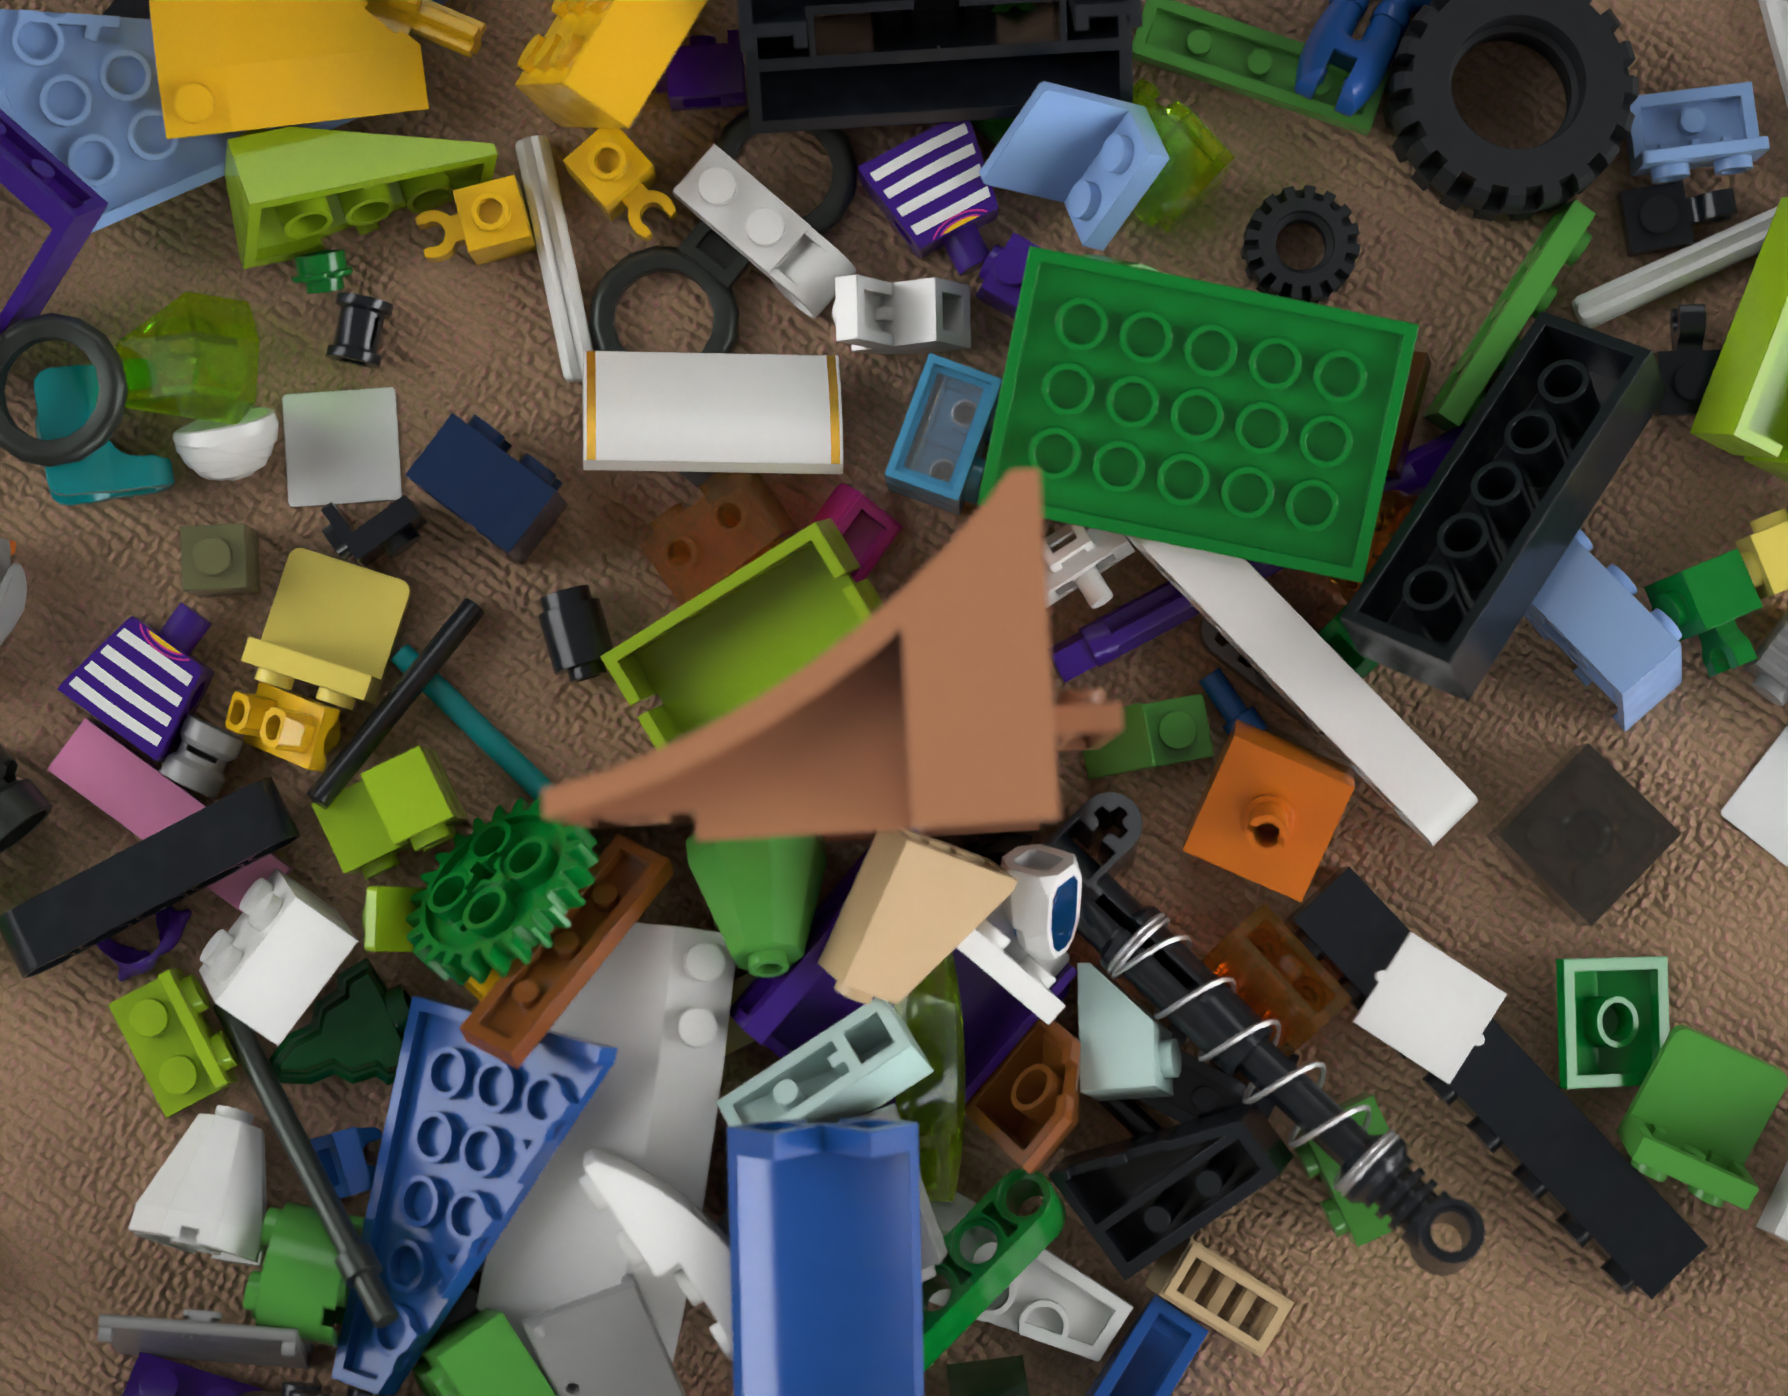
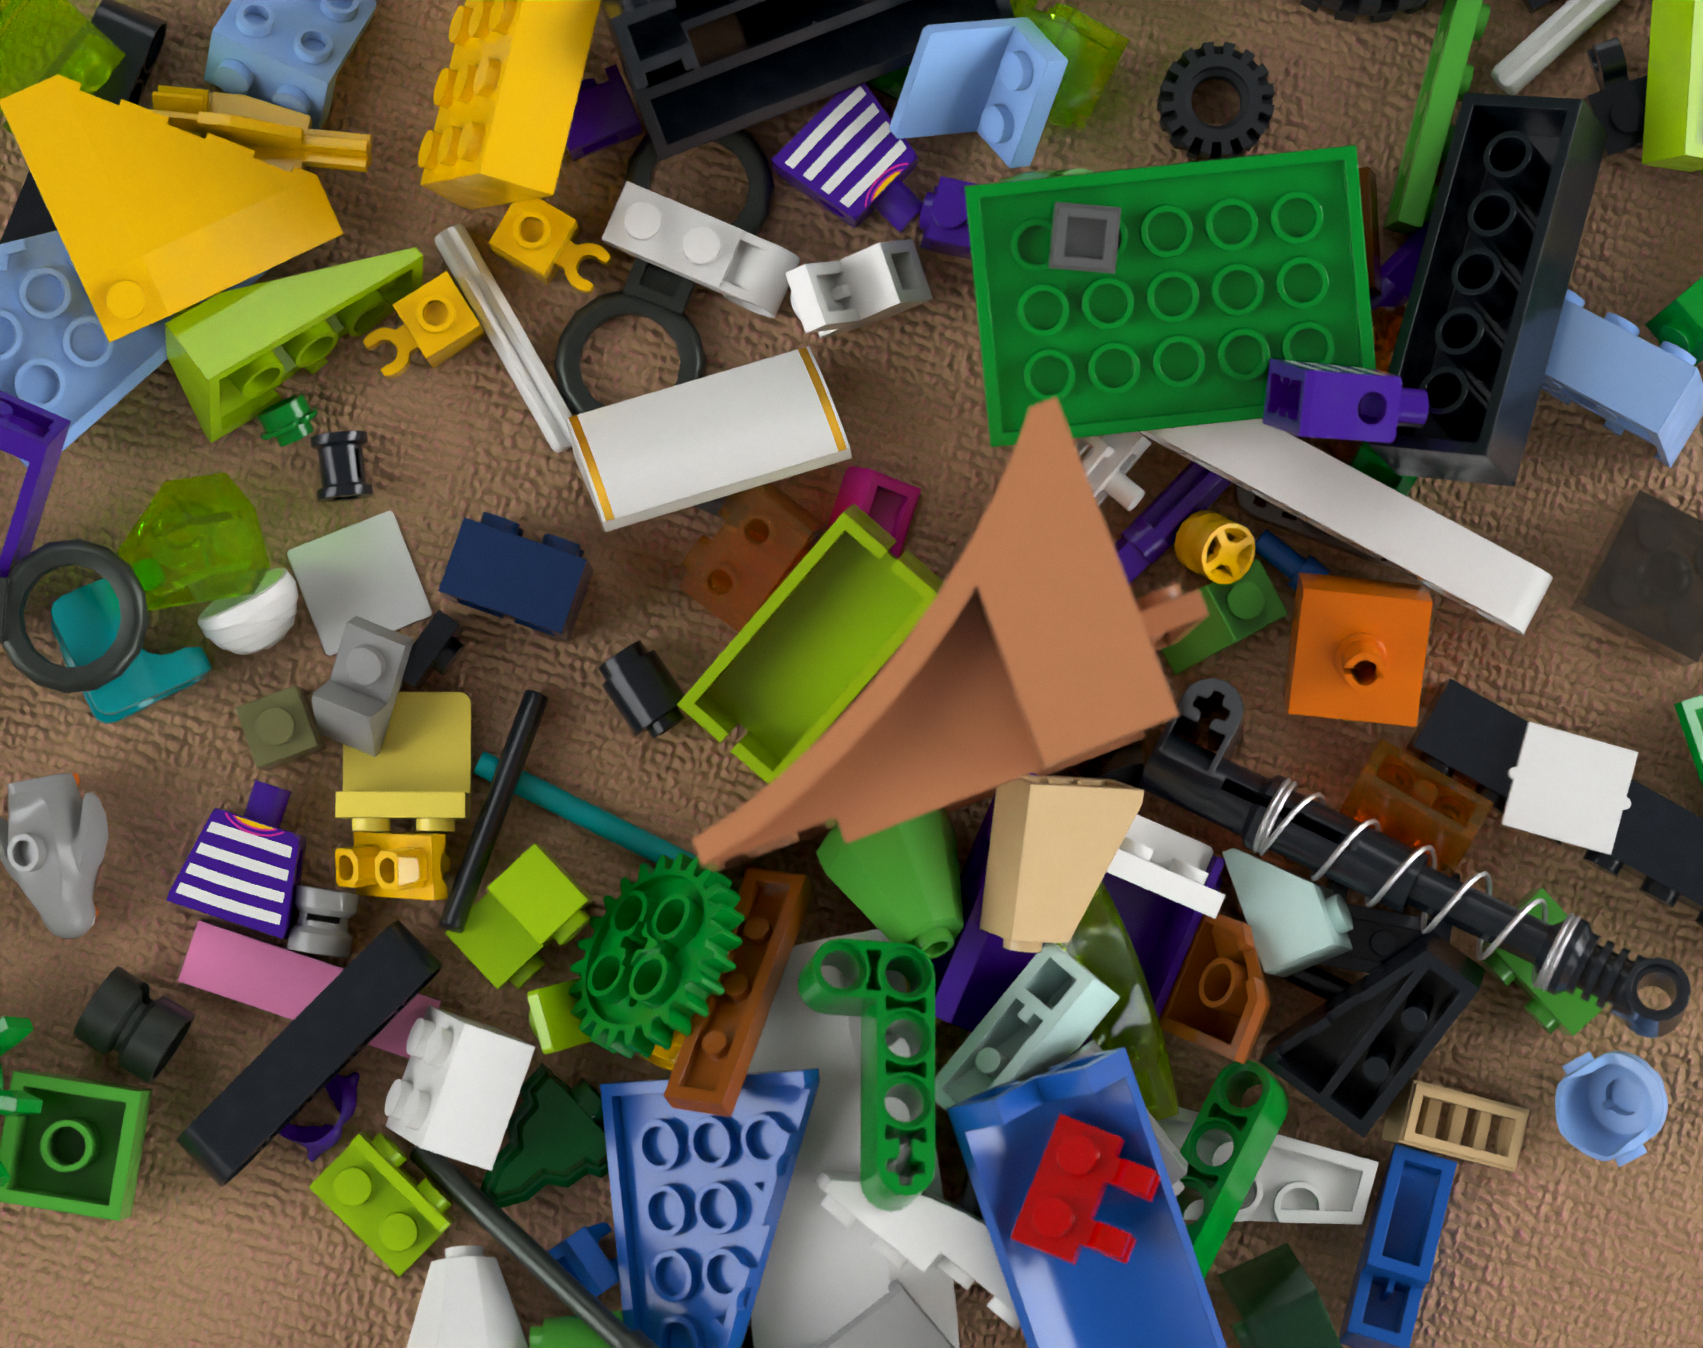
camera: 20 degrees left, 0 degrees up
dark azure piece [884,353,1002,516] -> none
white rock [1000,844,1082,961] -> none
none -> light grey slope [311,616,414,757]
none -> green beam [797,939,935,1212]
none -> red plate [1010,1114,1161,1265]
none -> dark grey tile [1048,201,1121,274]
none -> yellow wheel [1174,510,1256,584]
none -> dark purple torso [1263,358,1429,443]
none -> light blue cap [1555,1050,1668,1167]

